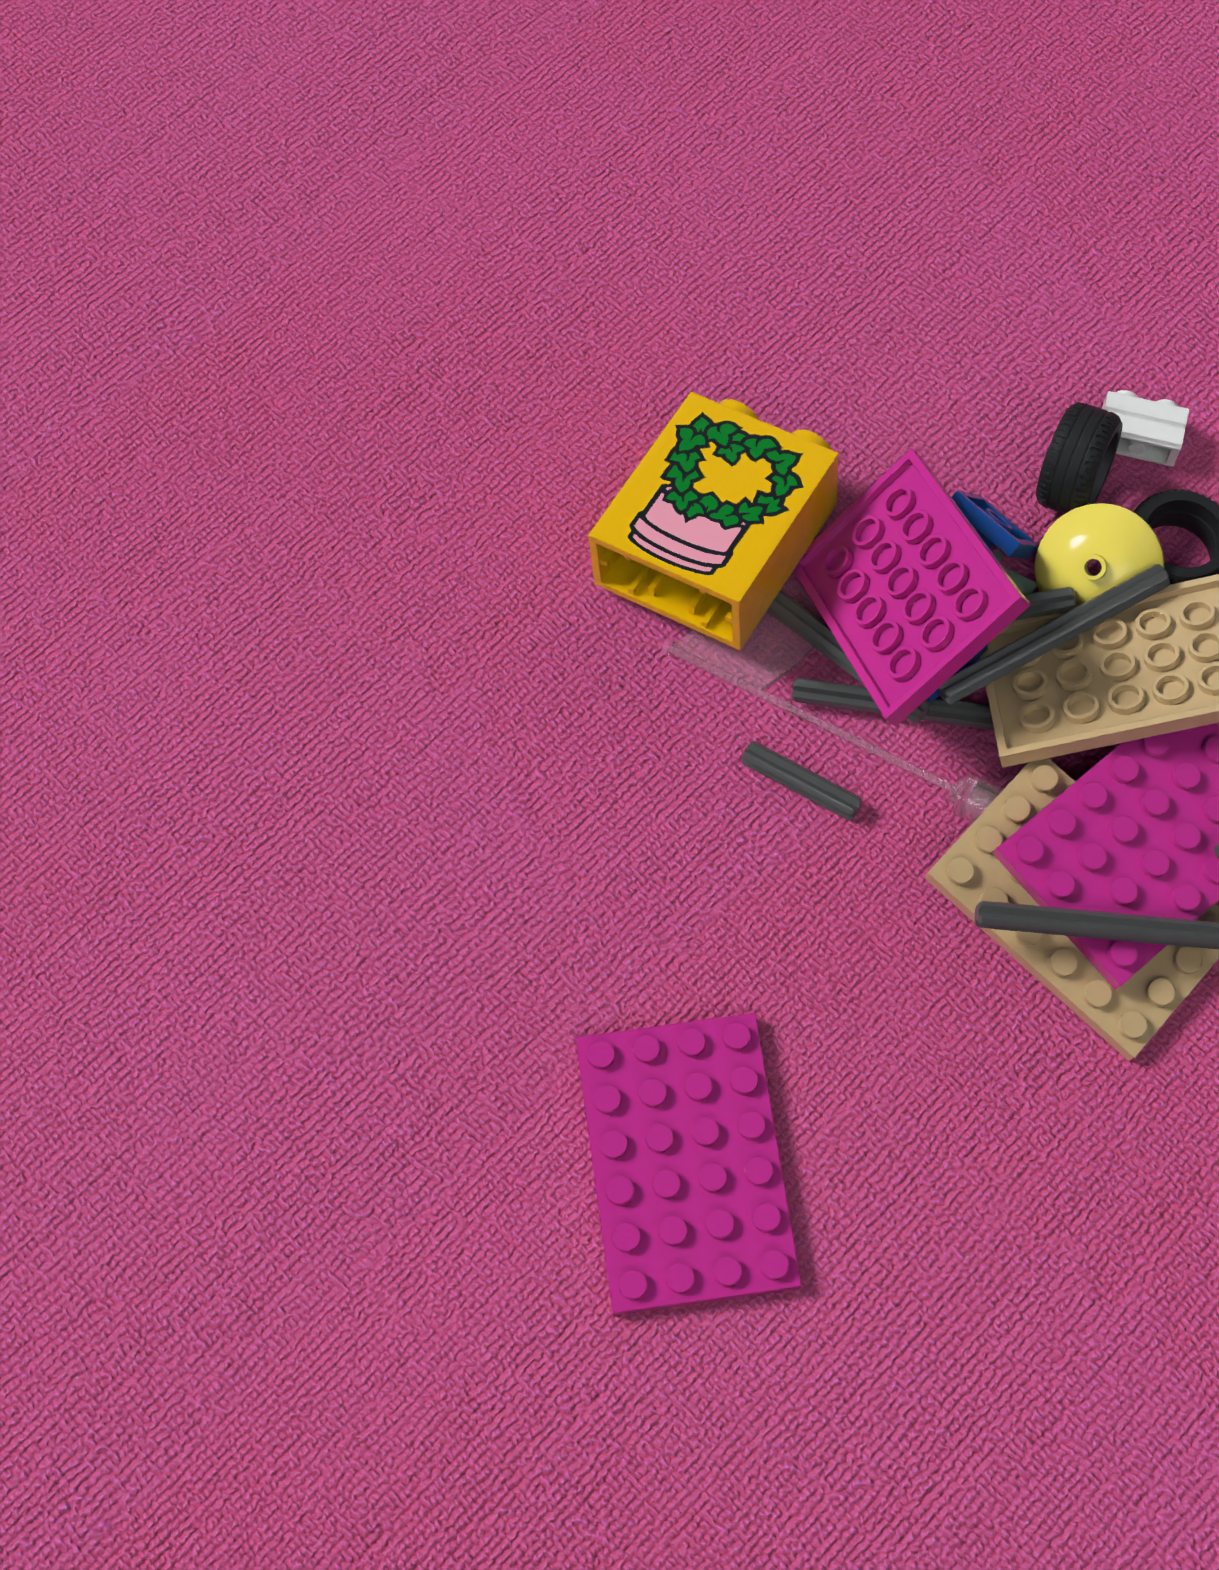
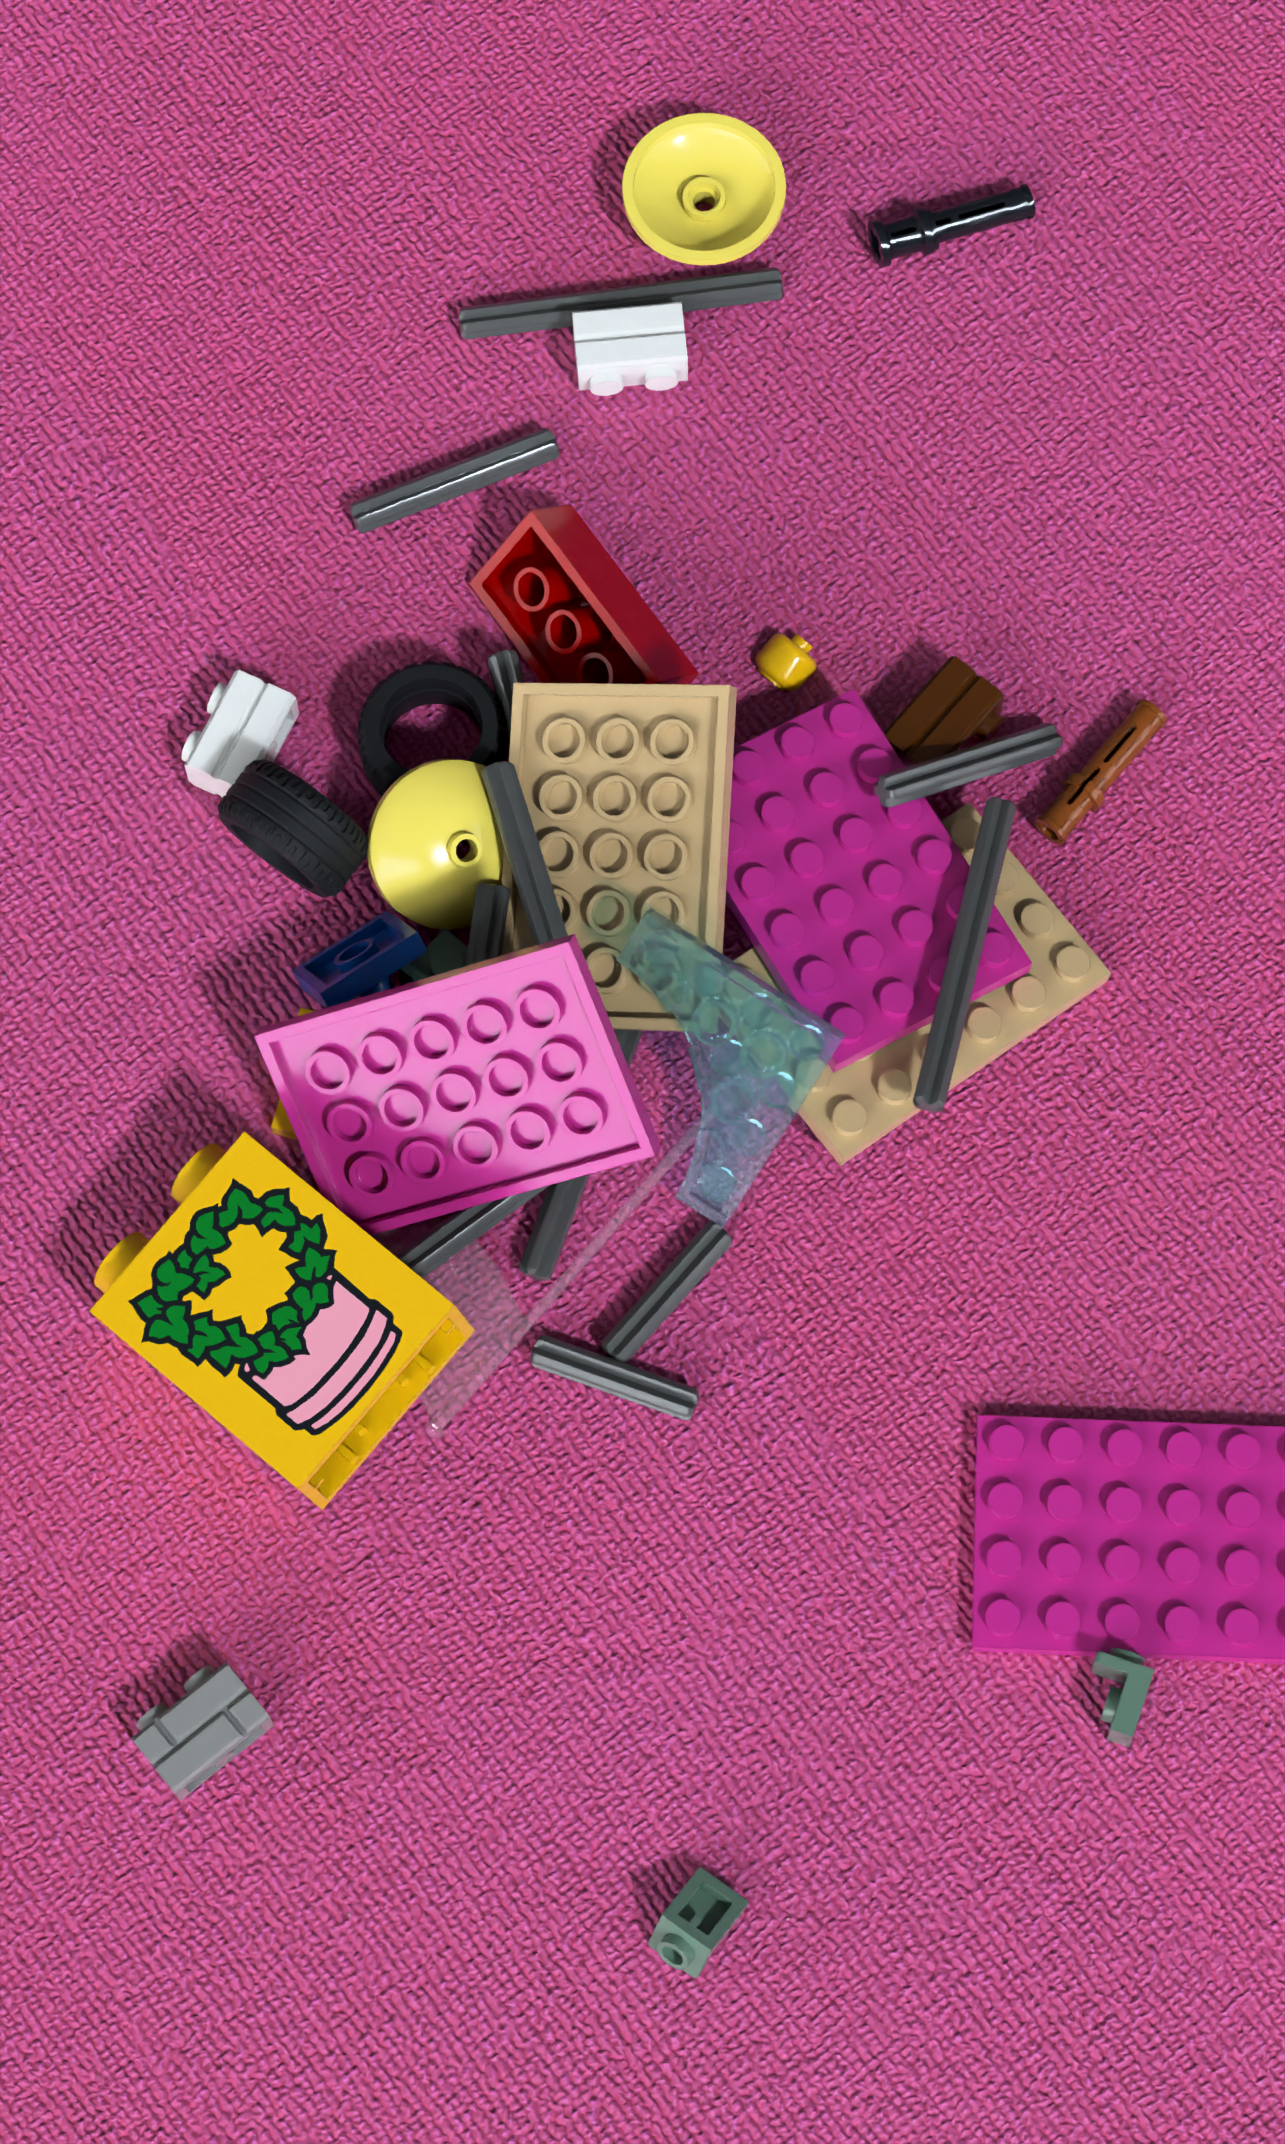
camera: 80 degrees left, 5 degrees up
none -> light grey brick [131,1663,274,1801]
none -> dark grey axle [531,1335,699,1420]
none -> clear light blue plate [617,908,846,1228]
none -> sand green bracket [648,1867,749,1978]
none -> sand green bracket [1091,1648,1155,1748]

